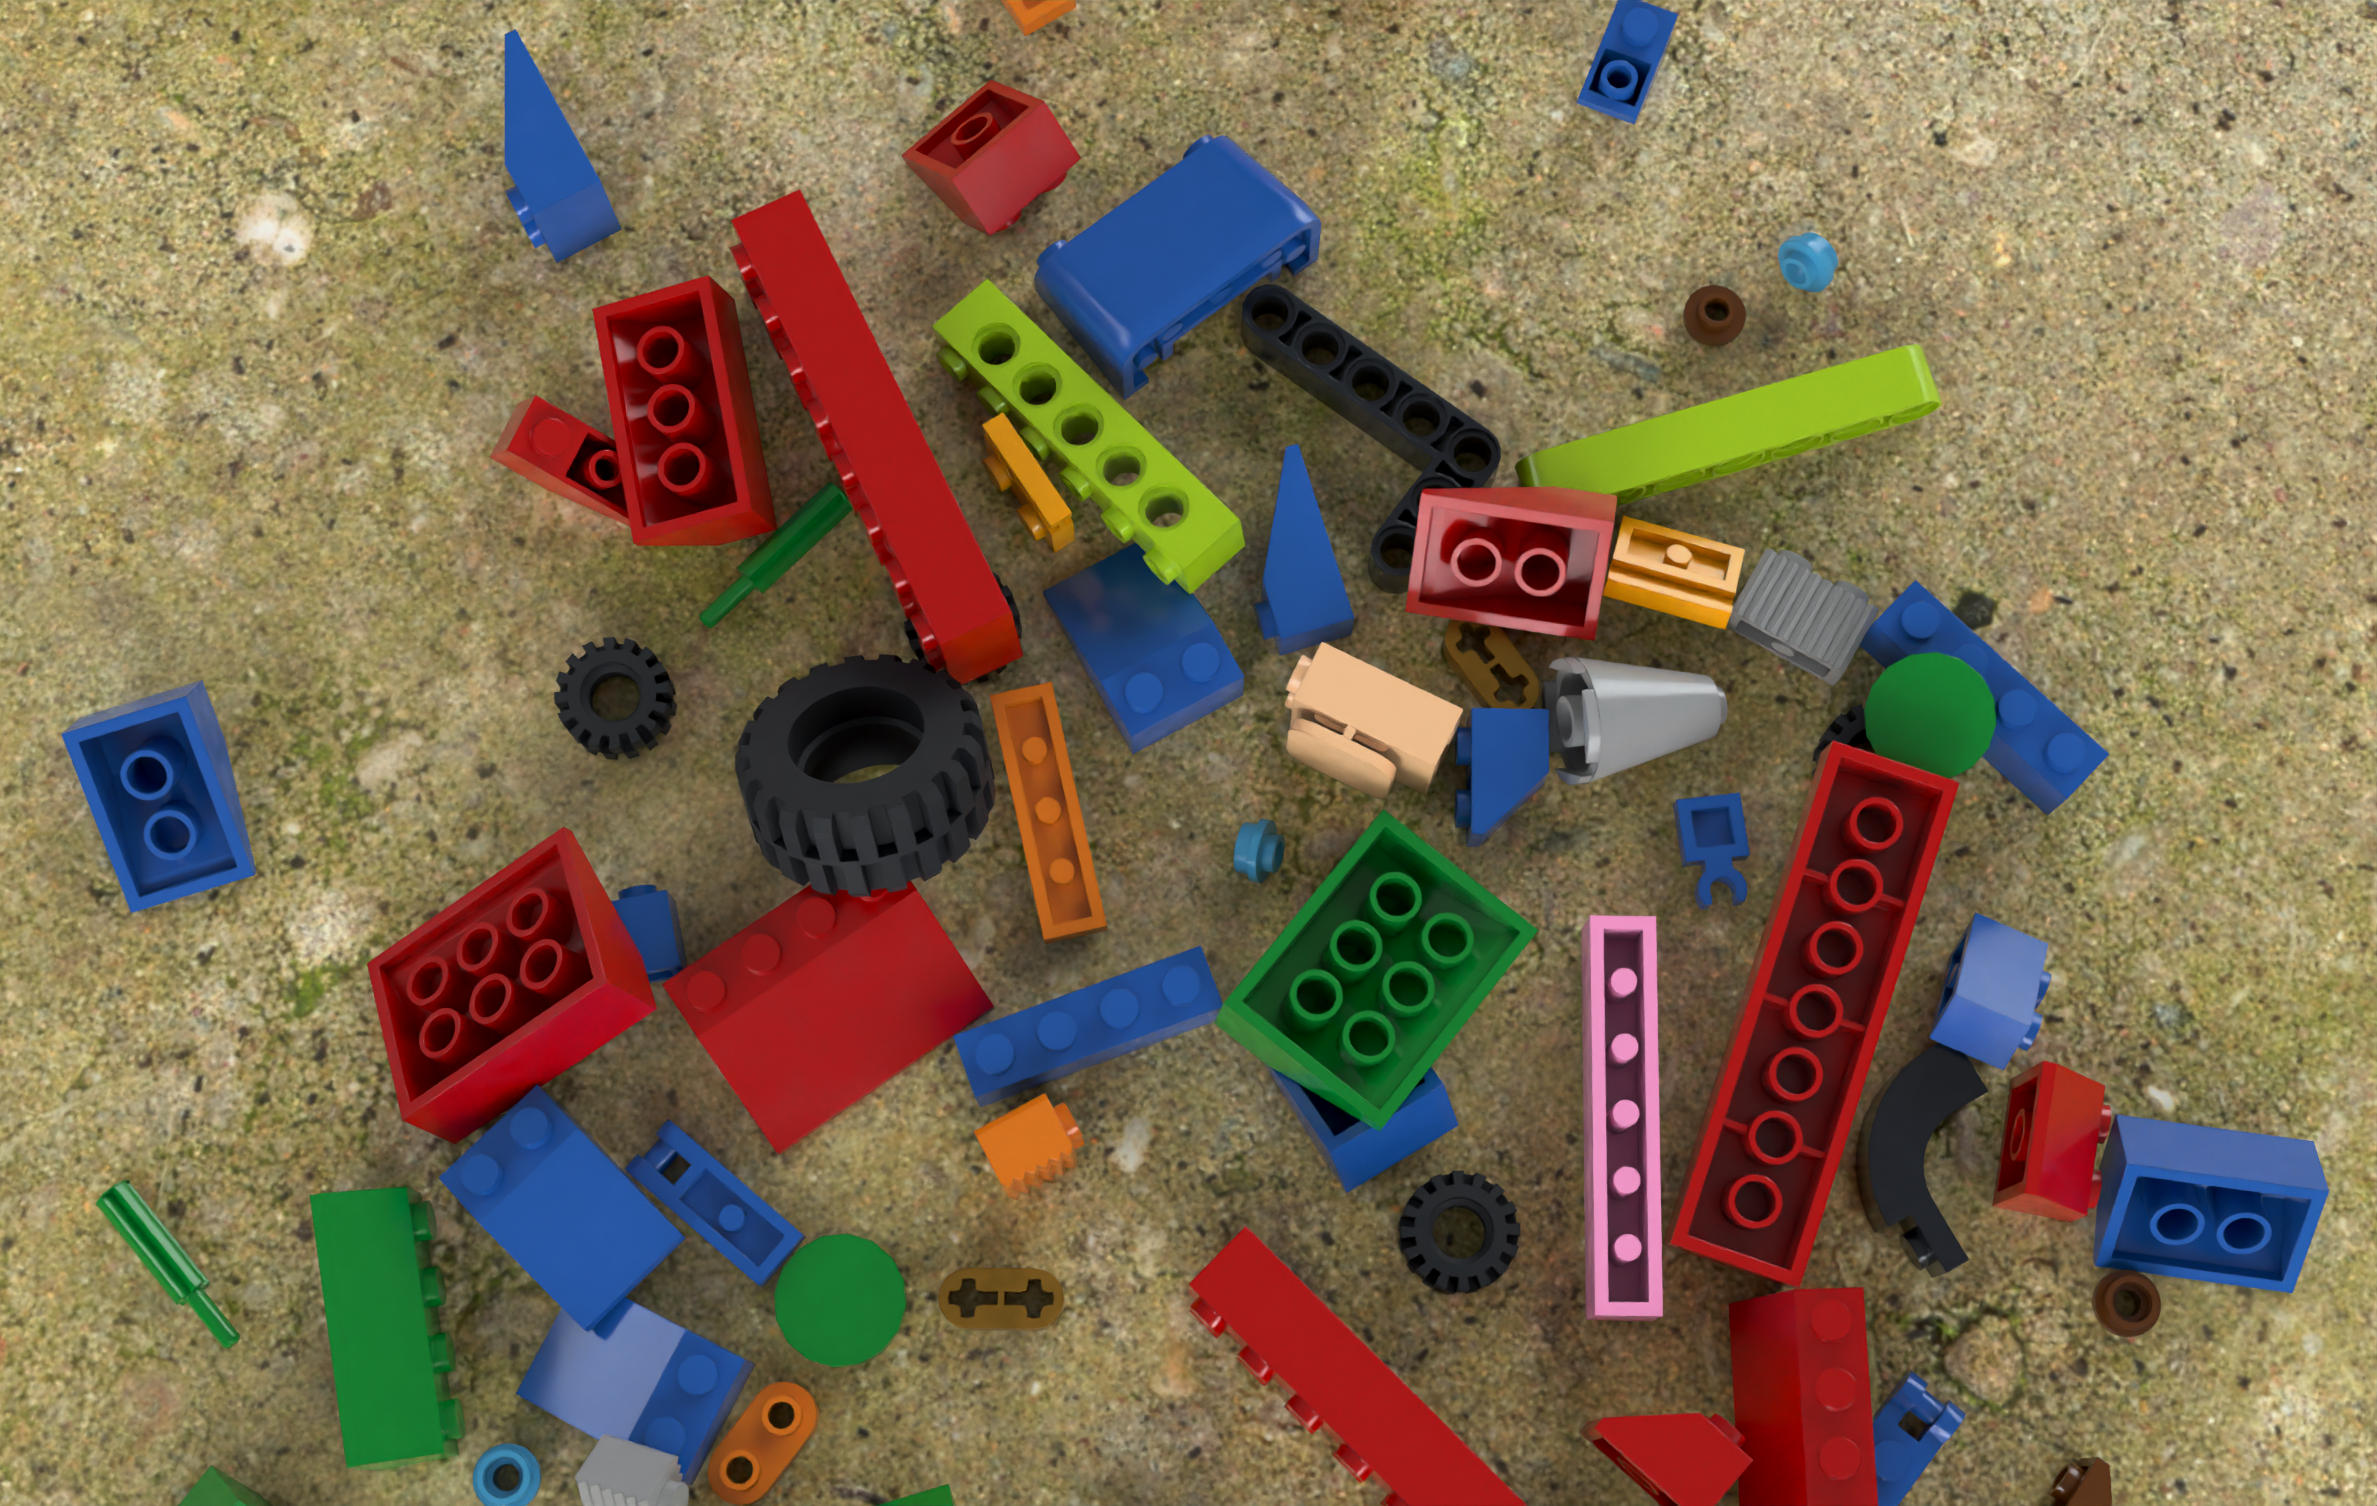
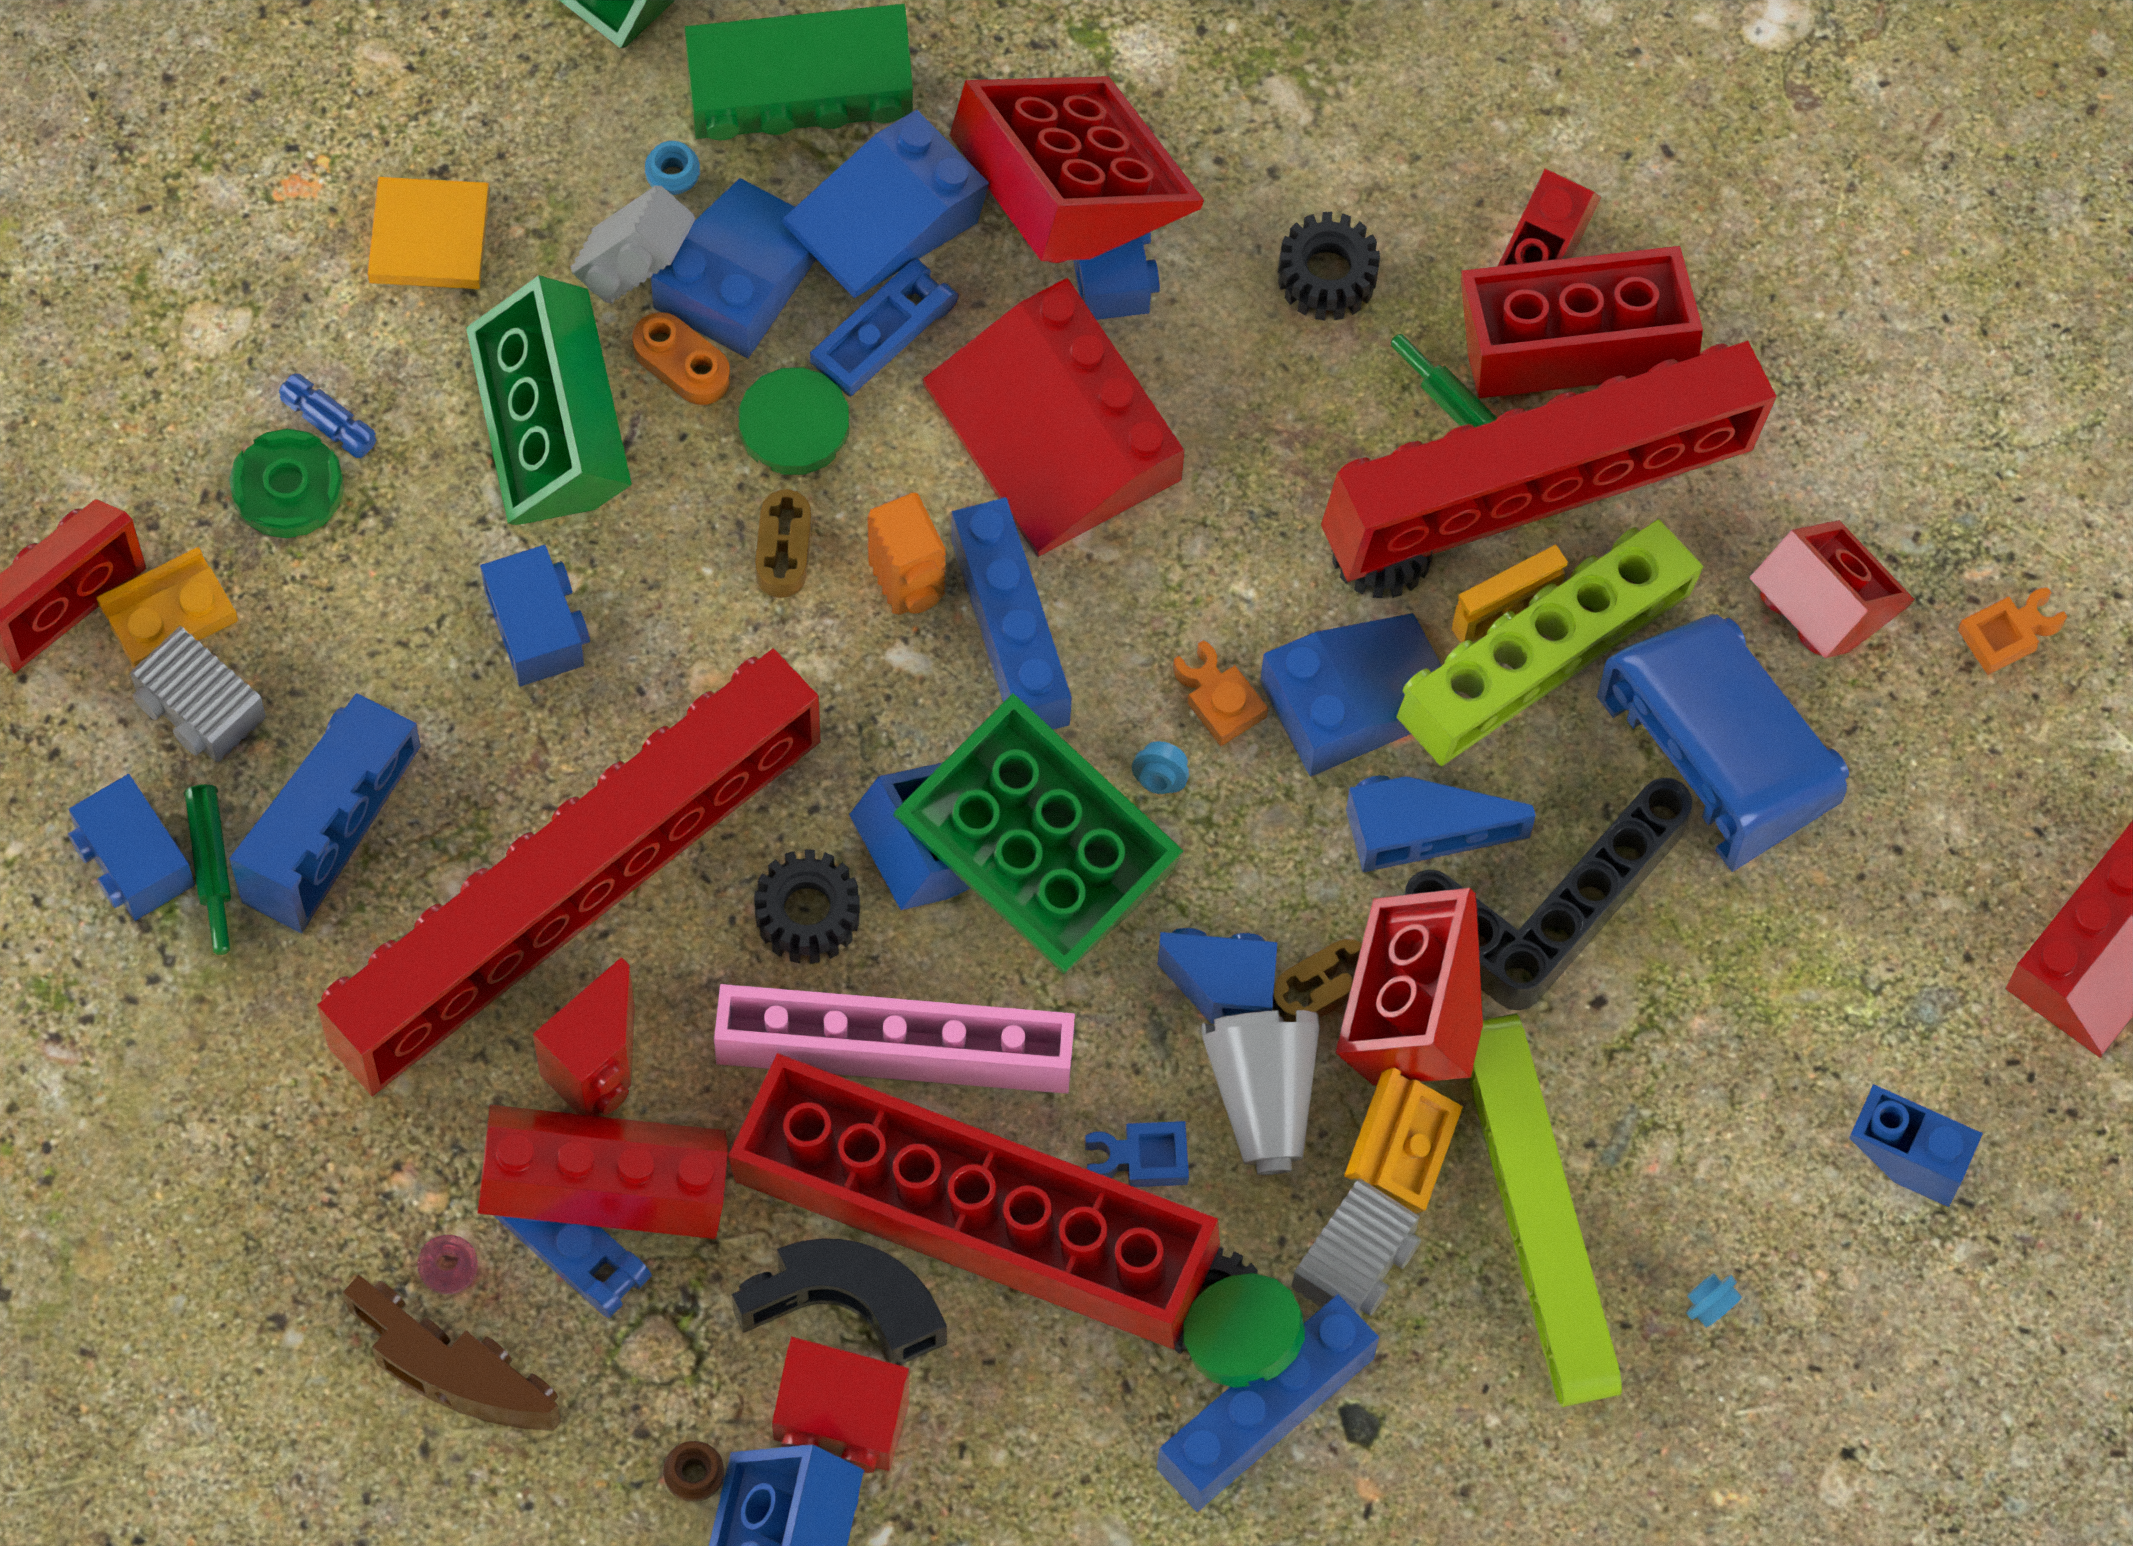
camera: 90 degrees right, 10 degrees down
blue slope [505,29,622,263] -> none
black tyre [735,654,996,897] -> none
orange plate [990,681,1108,944] -> none
light nougat brick [1285,642,1463,798] -> none
reddish brown plate [1683,285,1746,346] -> none
brick [1929,912,2051,1070] -> none
none -> orange plate [1173,640,1268,746]

